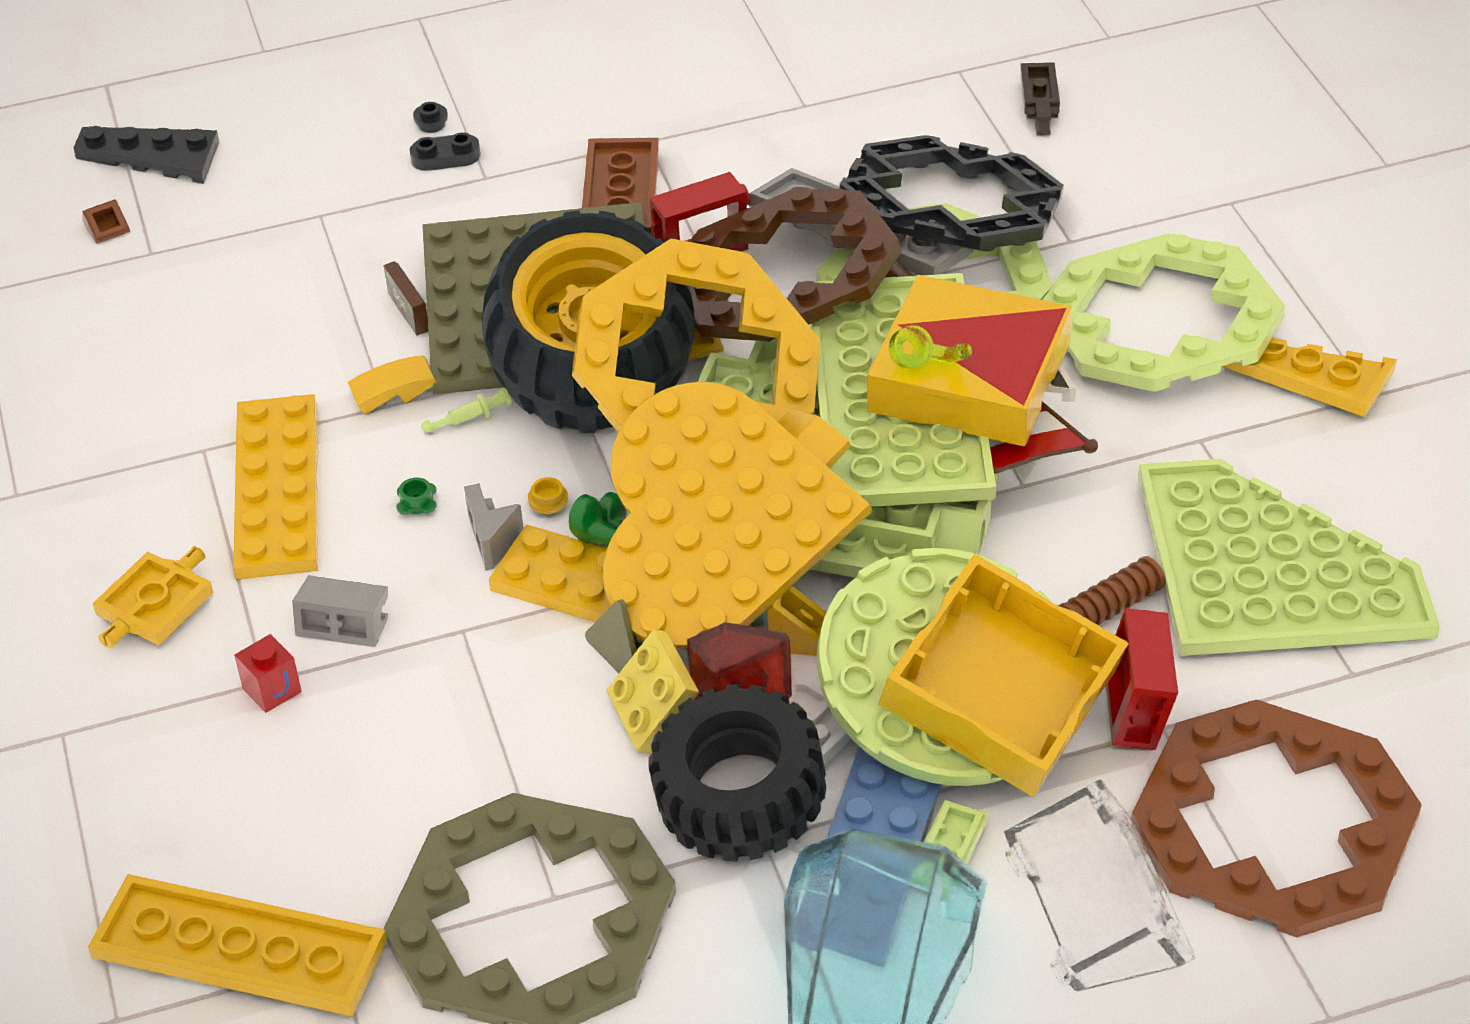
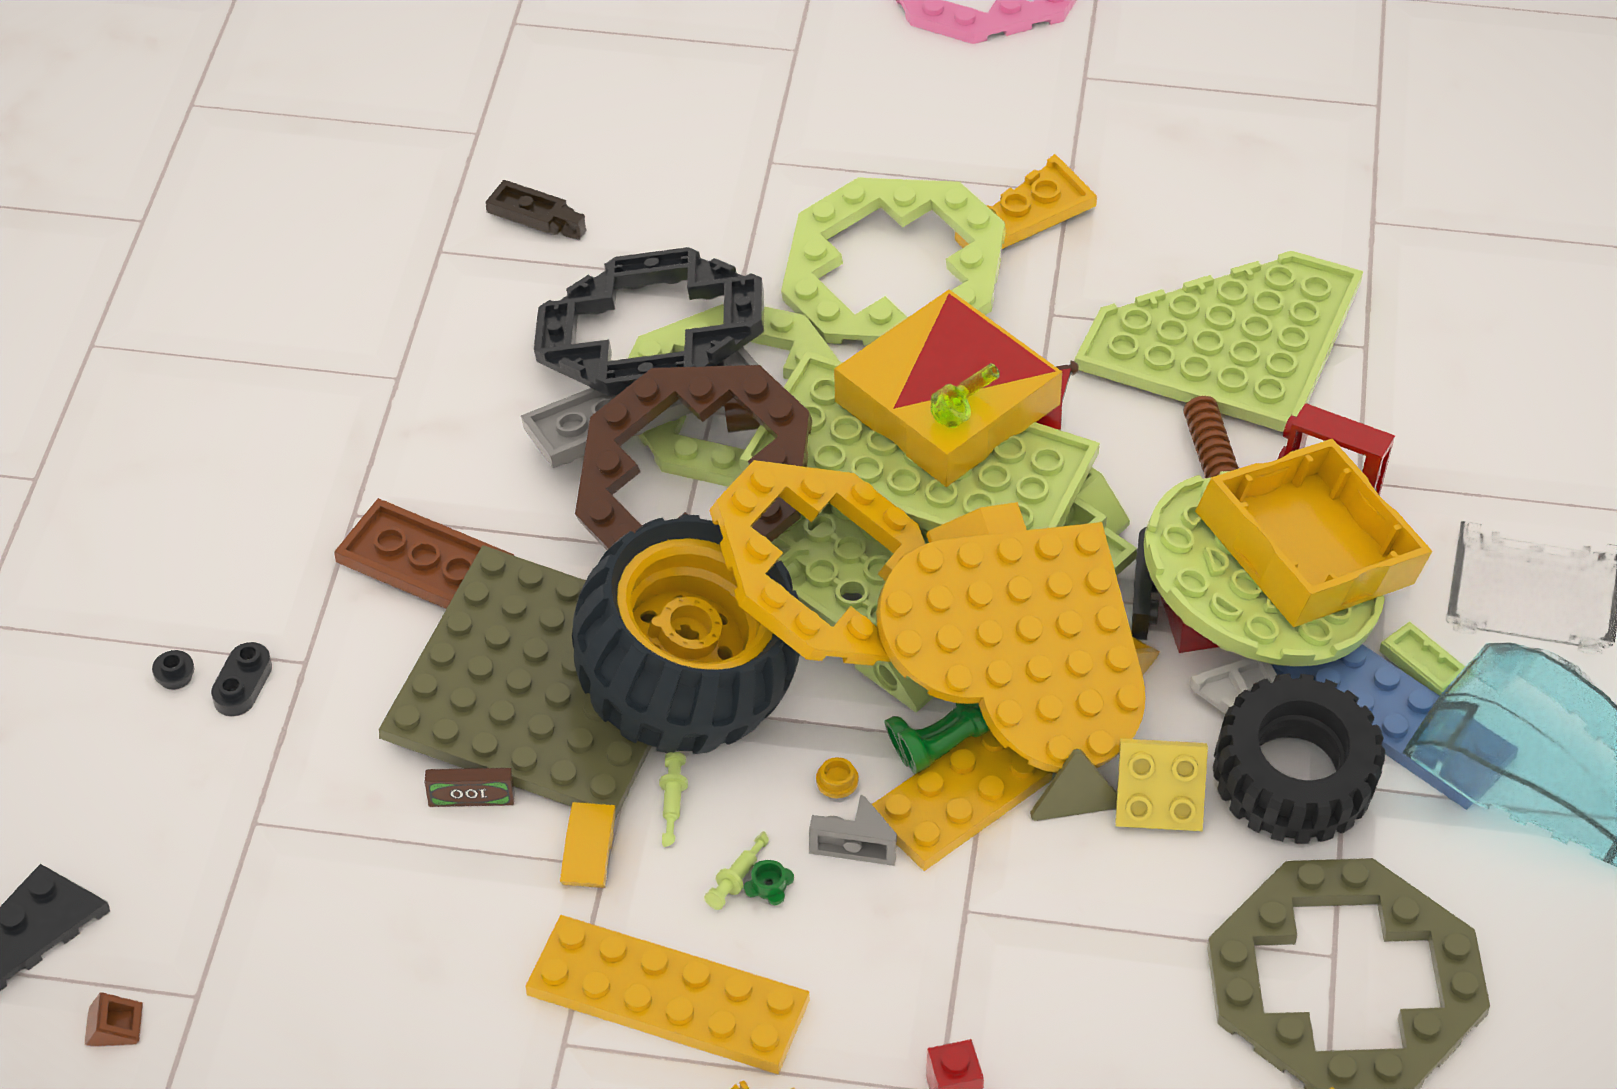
camera: 65 degrees left, 5 degrees up
light grey hinge [292,575,388,647] -> none
red window [649,172,750,252] -> none
clear red slope [687,622,792,700] -> none
dark orange plate [1131,699,1422,938] -> none
none -> yellowish green piece [704,831,769,910]

